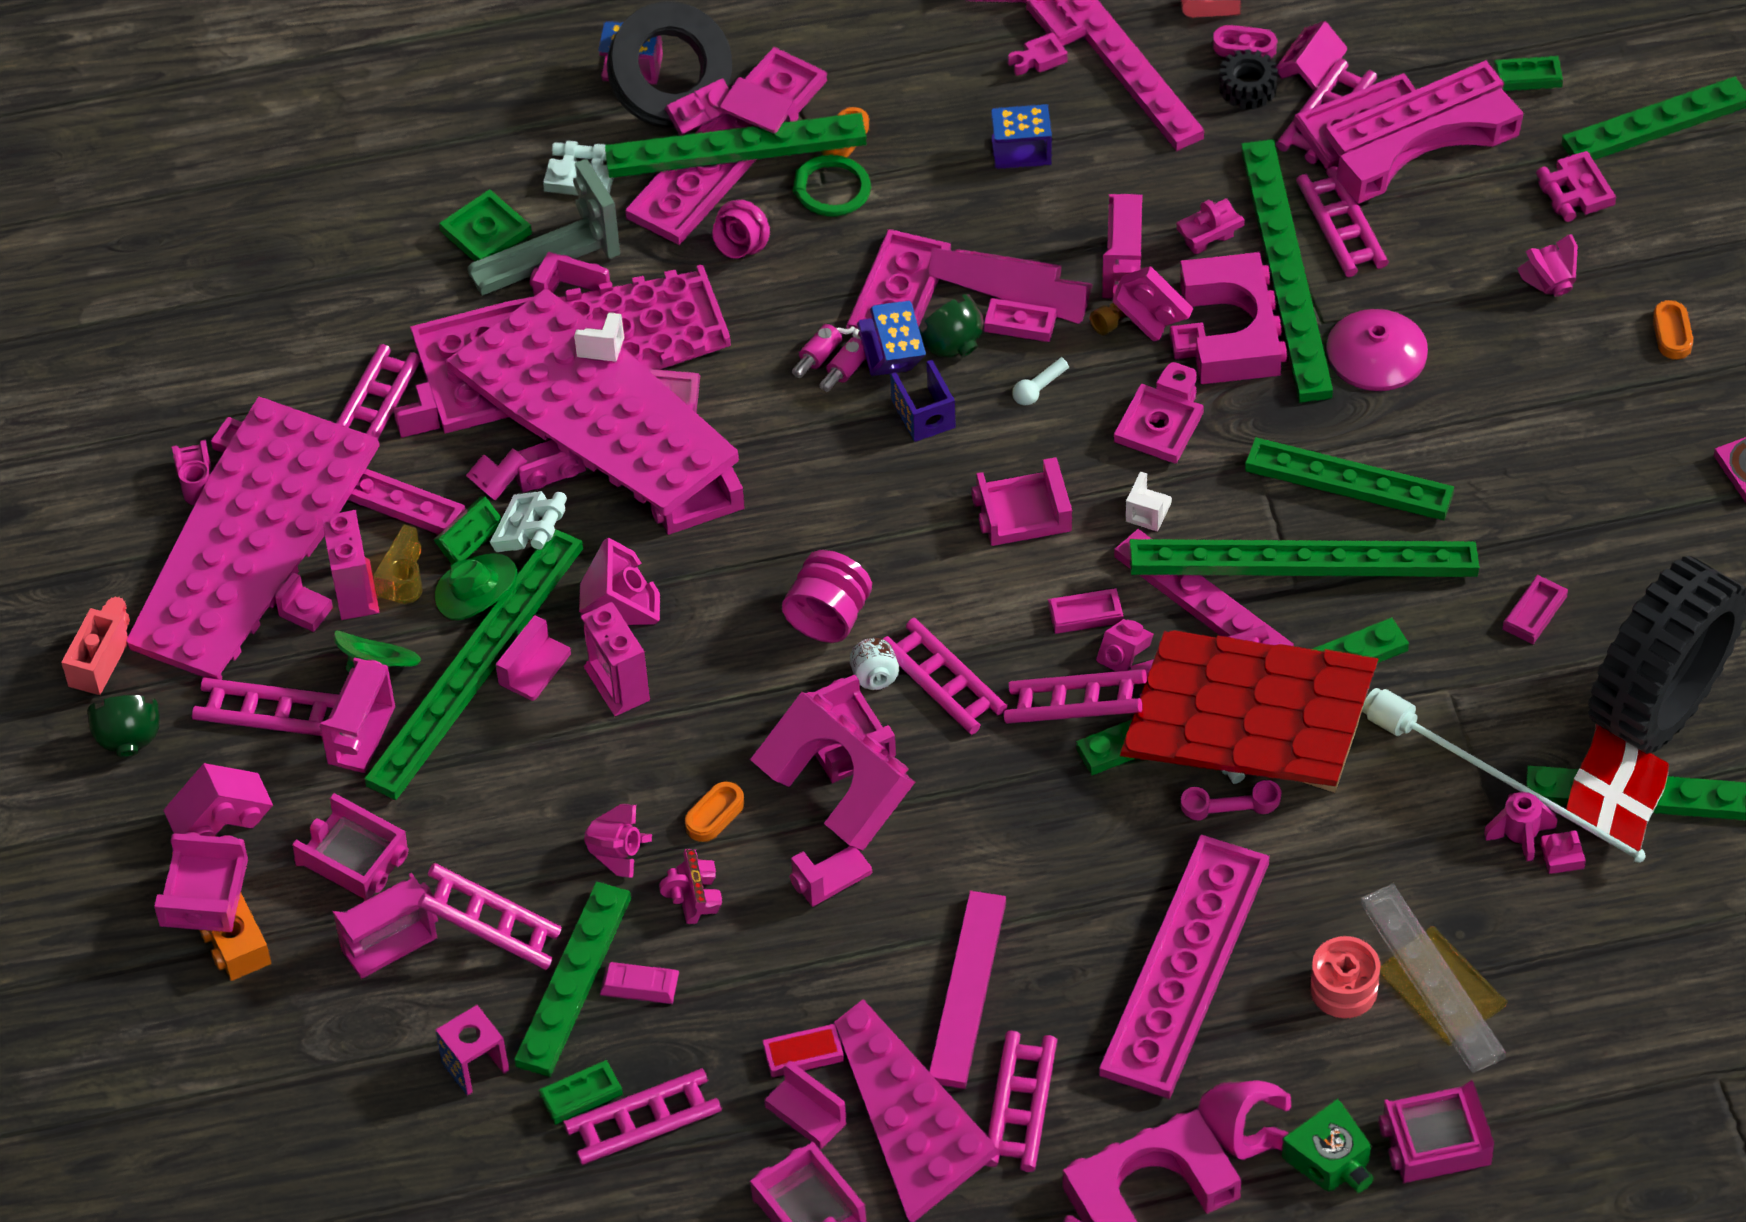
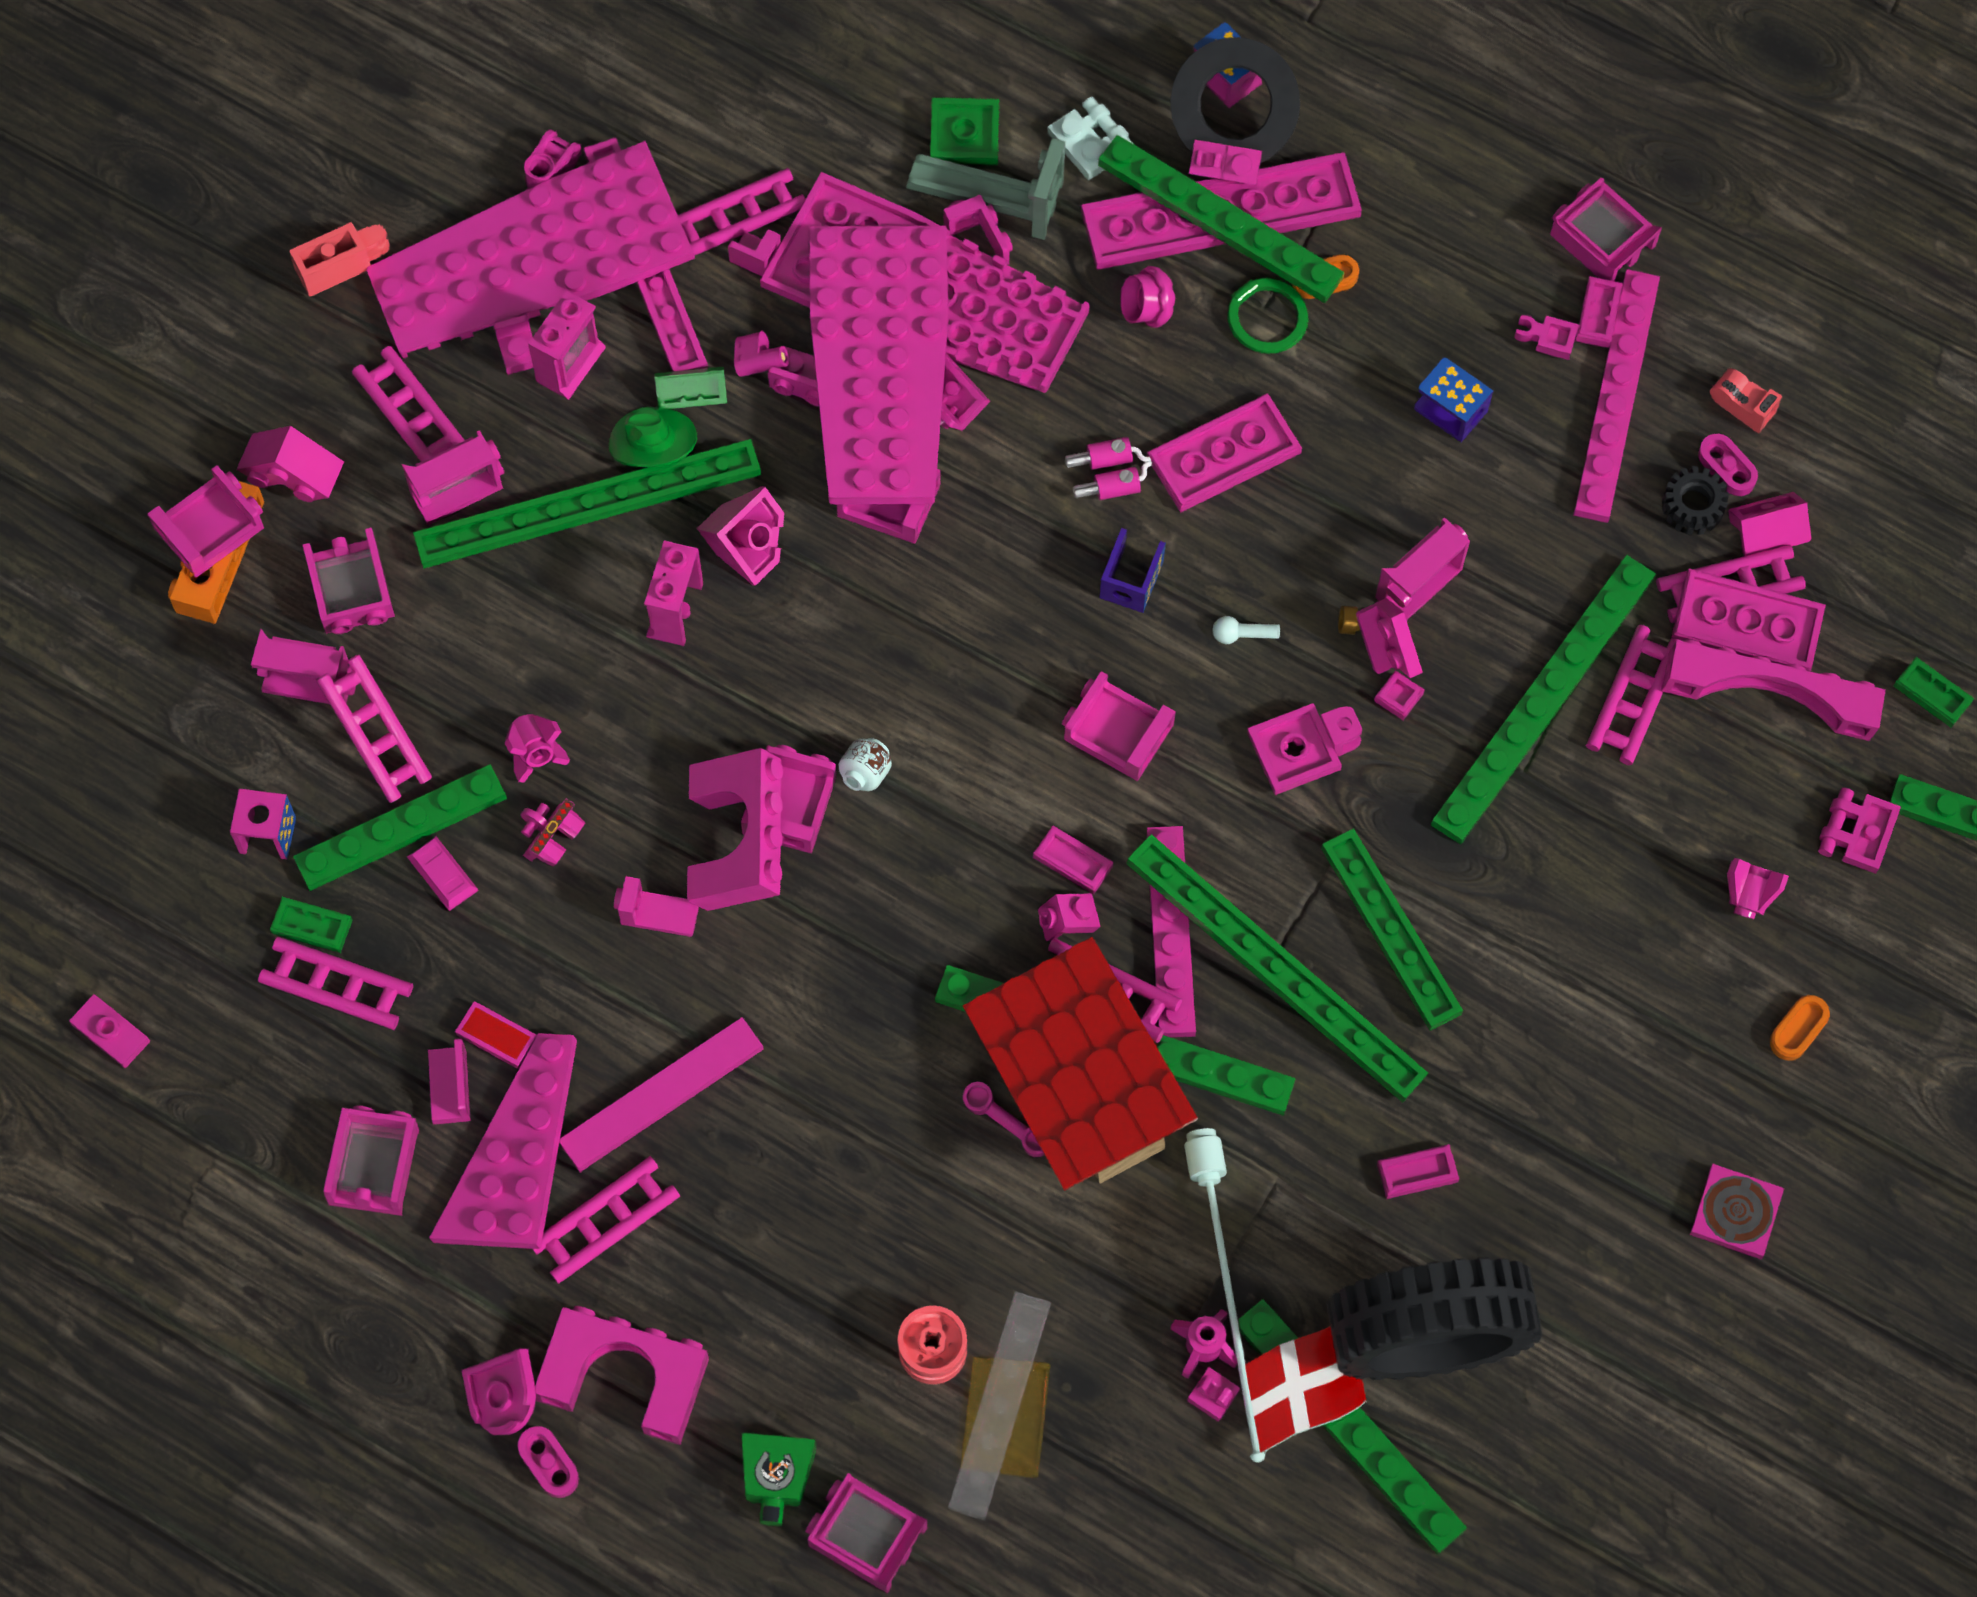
camera: 40 degrees right, 15 degrees up
dark green cylinder [87,695,160,757] -> none
green hat [333,630,421,673] -> none
clear yellow plate [373,524,423,604] -> none
light aqua plate [490,491,567,552] -> none
dark pink panel [496,615,571,701] -> none
panel [574,313,624,362] -> none
orange tile [685,782,744,842] -> none
dark pink panel [720,77,799,133] -> none
dark pink wheel [782,550,872,643] -> none
piece [857,301,926,376] -> none
dark pink bar [883,618,1007,735] -> none
dark green cylinder [919,294,984,358] -> none
dark pink wedge [929,248,1092,324] -> none
dark pink plate [984,298,1057,342] -> none
dark pink bar [1004,669,1147,724] -> none
dark pink plate [1099,834,1270,1099] -> none
white panel [1126,472,1172,532] -> none
dark pink hips [1176,198,1245,254] -> none
dark pink arch [1180,252,1287,384] -> none
dark pink piece [1198,1081,1291,1160] -> none
dark pink plate [1324,60,1504,156] -> none
dark pink dish [1326,309,1428,391] -> none

